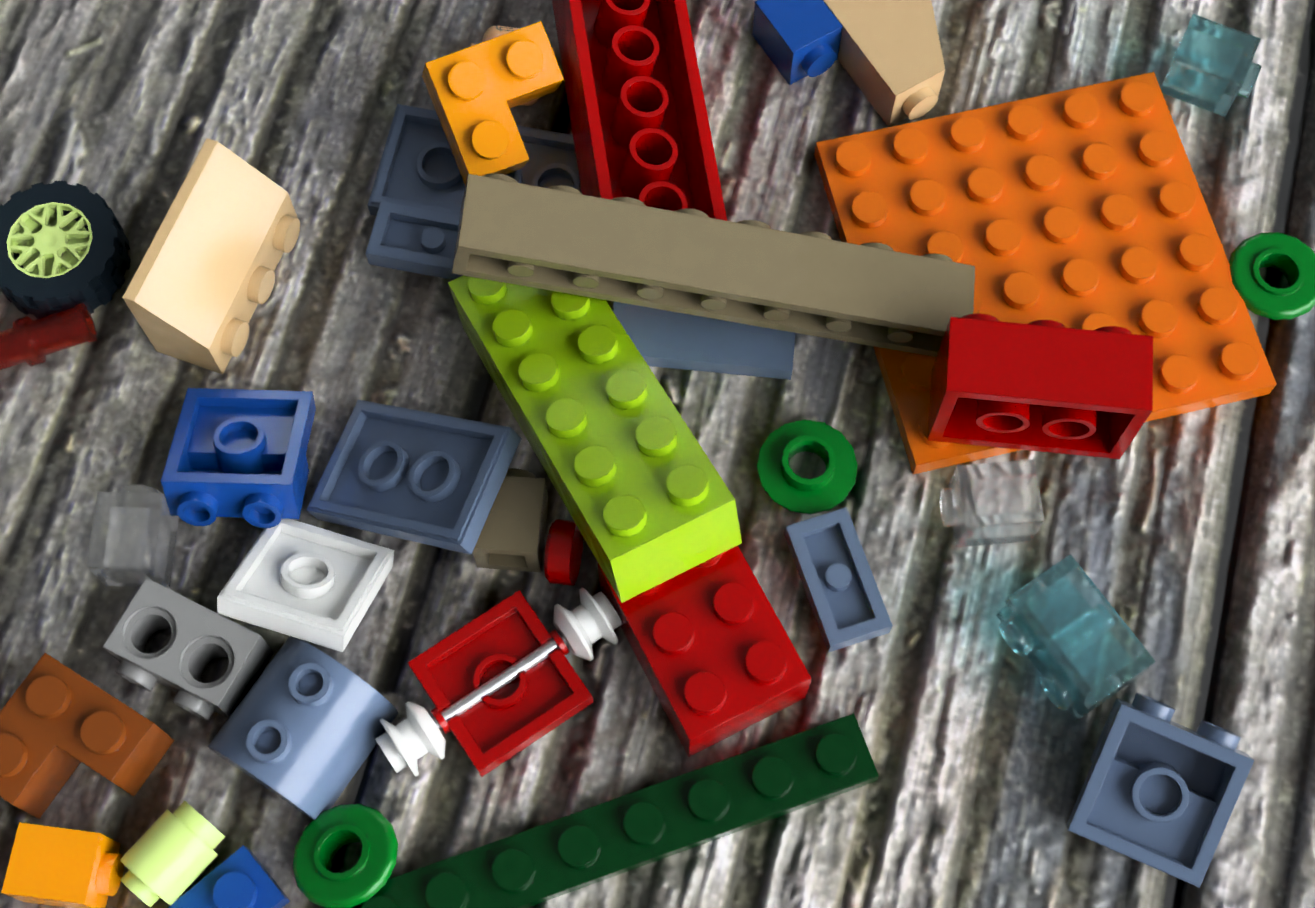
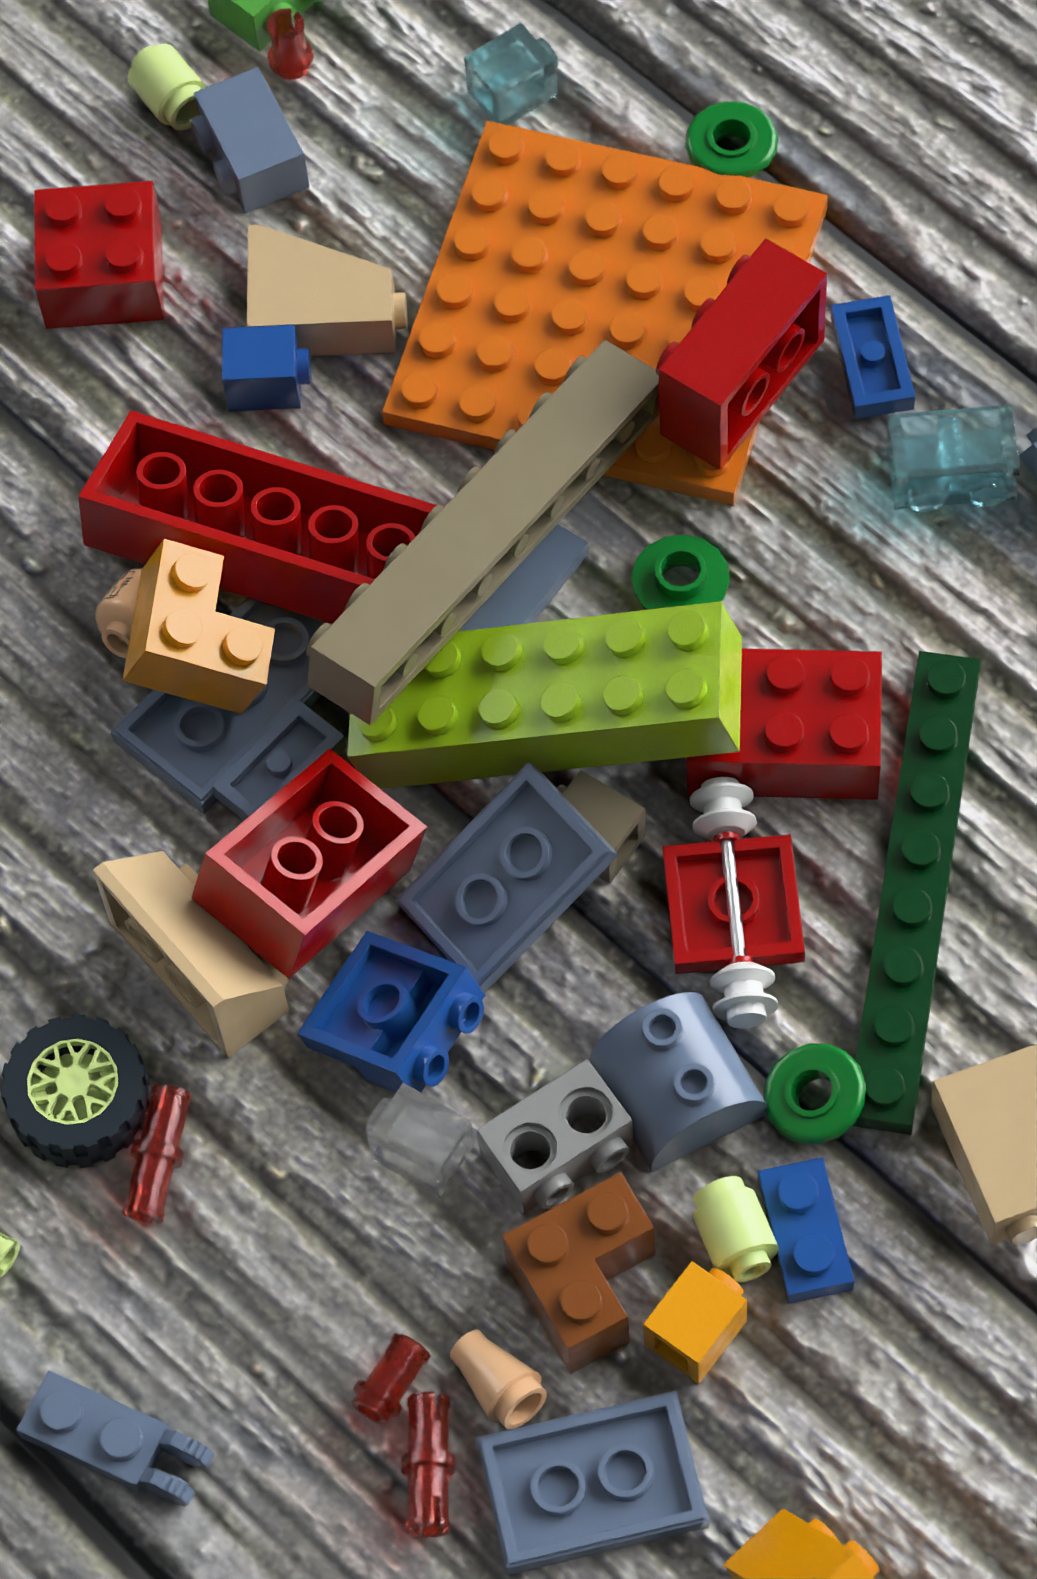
camera: 55 degrees left, 5 degrees down
white tile [217,519,394,652] -> none
red tile [544,519,583,586] -> none
sand blue plate [784,507,893,653] -> none
clear brick [940,459,1044,547] -> none
none -> red brick [191,748,427,979]
none -> blue plate [830,295,915,419]

